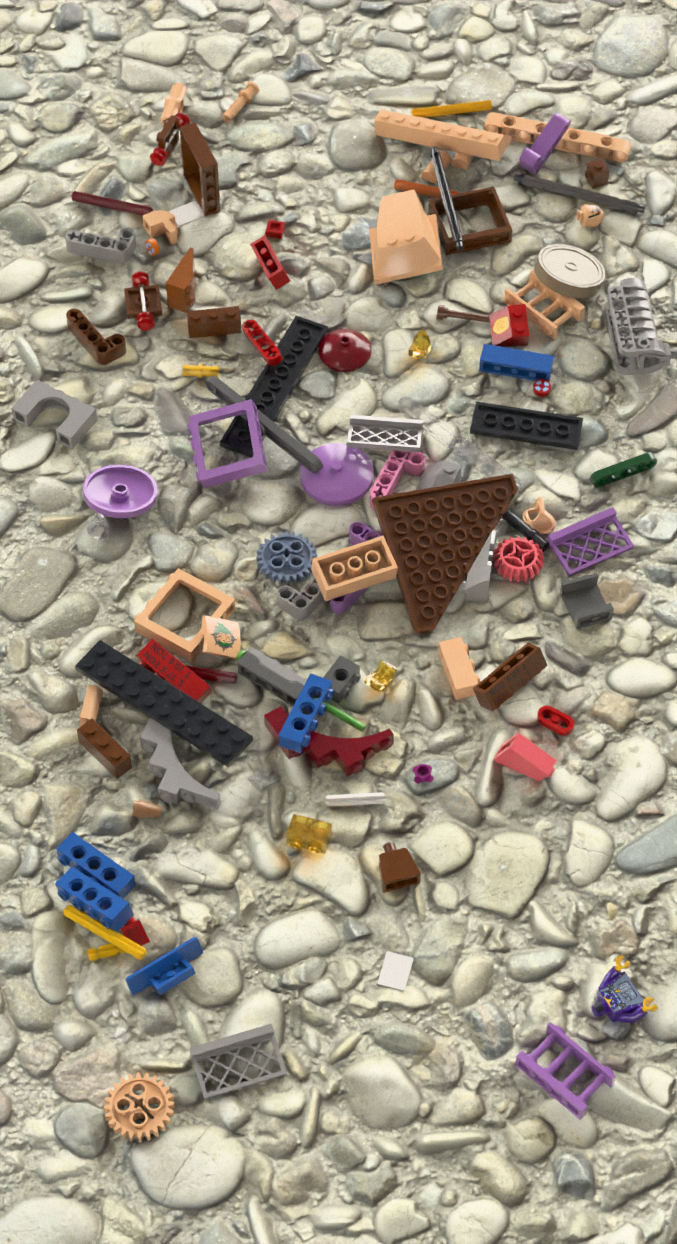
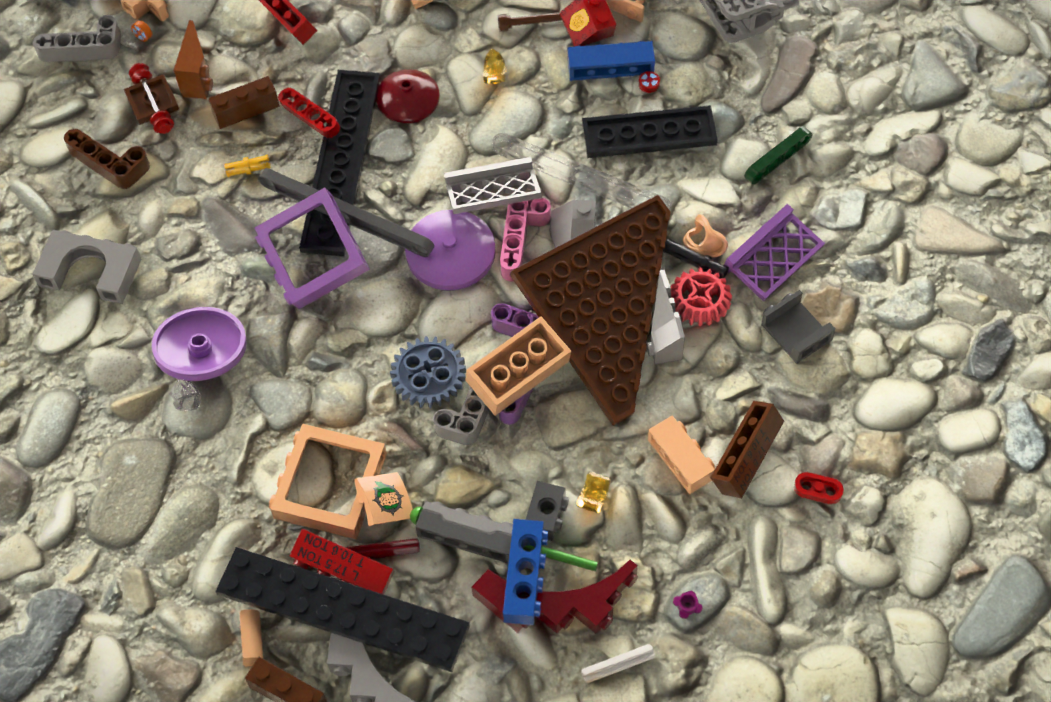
camera: 15 degrees left, 5 degrees up
coral slope [493,733,557,782] -> none

